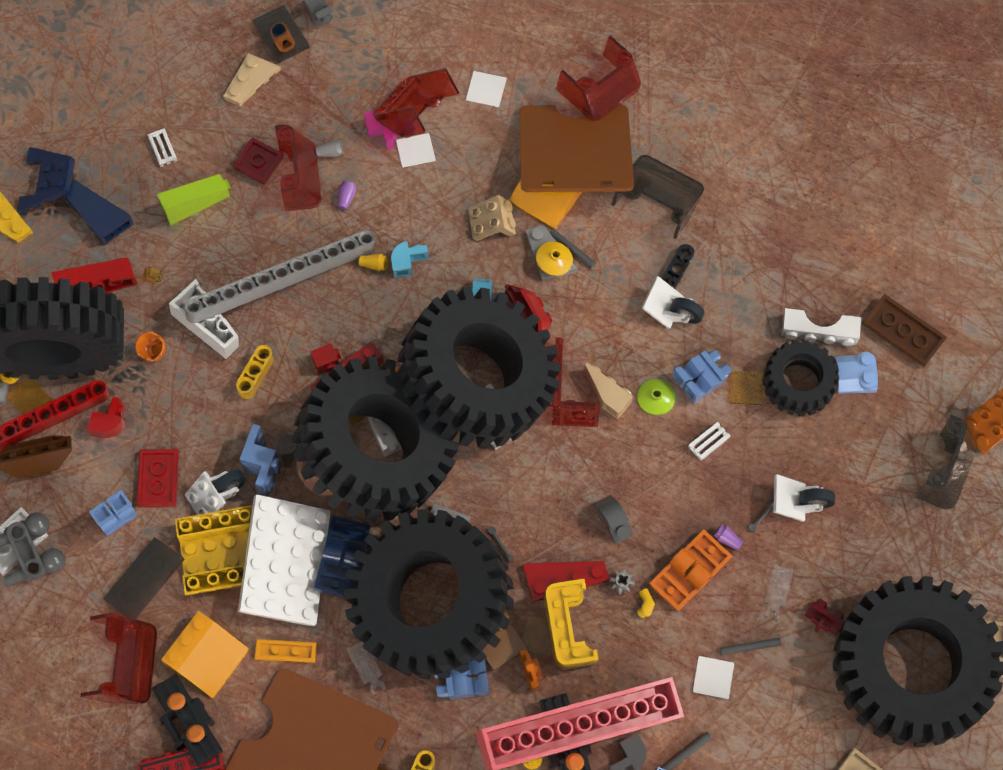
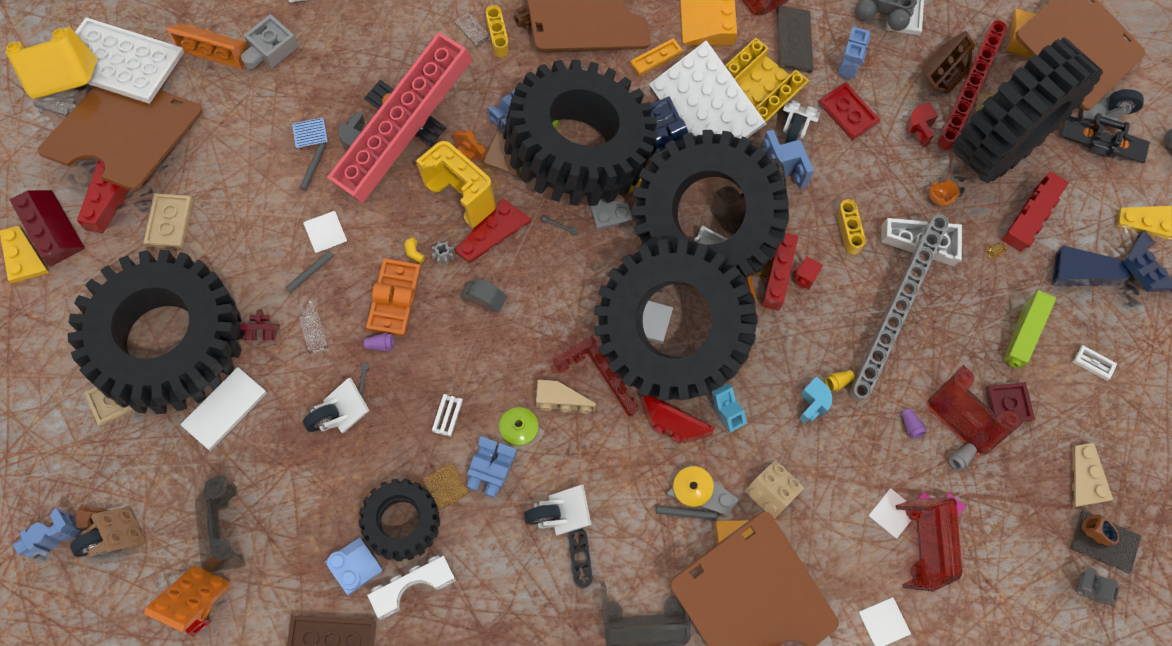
camera: 140 degrees right, 0 degrees up
none -> white tile [180,367,267,451]

